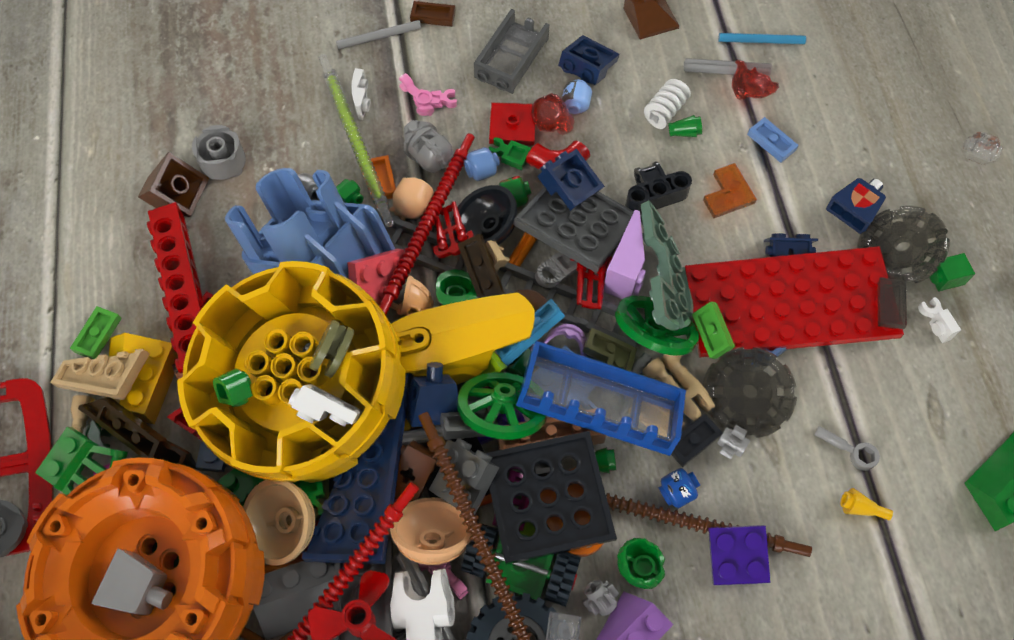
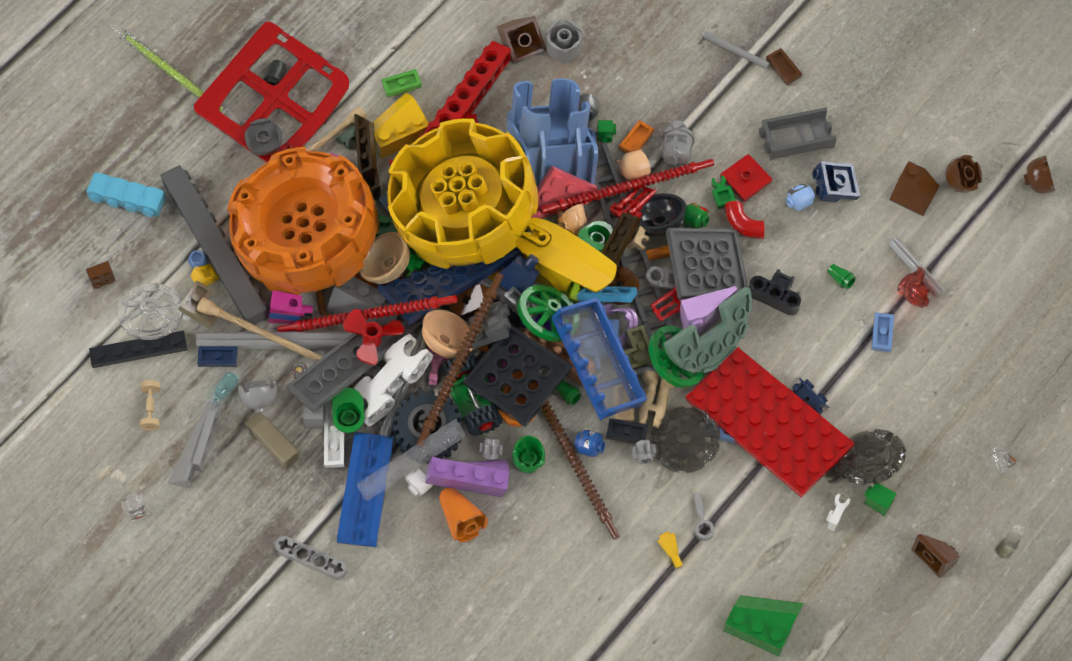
camera: 50 degrees right, 0 degrees up
green plate [35,427,128,495] -> none
tan wing [50,349,149,400] -> none
light grey torso [91,548,173,615] -> none
green plate [213,368,253,407] -> none
white plate [288,384,363,426] -> none
olive head [309,320,354,378] -> none
clear hose [319,54,394,227] -> none
white slope [352,68,371,120] -> none
bright pink piece [399,73,457,116] -> none
medium blue head [464,147,500,181] -> none
clear red hair [531,93,575,135] -> none
dark blue plate [537,149,605,211] -> none
white piece [644,79,691,129] -> none
bright green plate [692,302,735,359] -> none
clear orange tile [703,163,757,219] -> none
dark purple plate [708,525,771,585] -> none
dark azure bar [718,33,806,44] -> none
dark blue torso [826,178,886,235] -> none
clear smoke tile [878,277,907,329] -> none

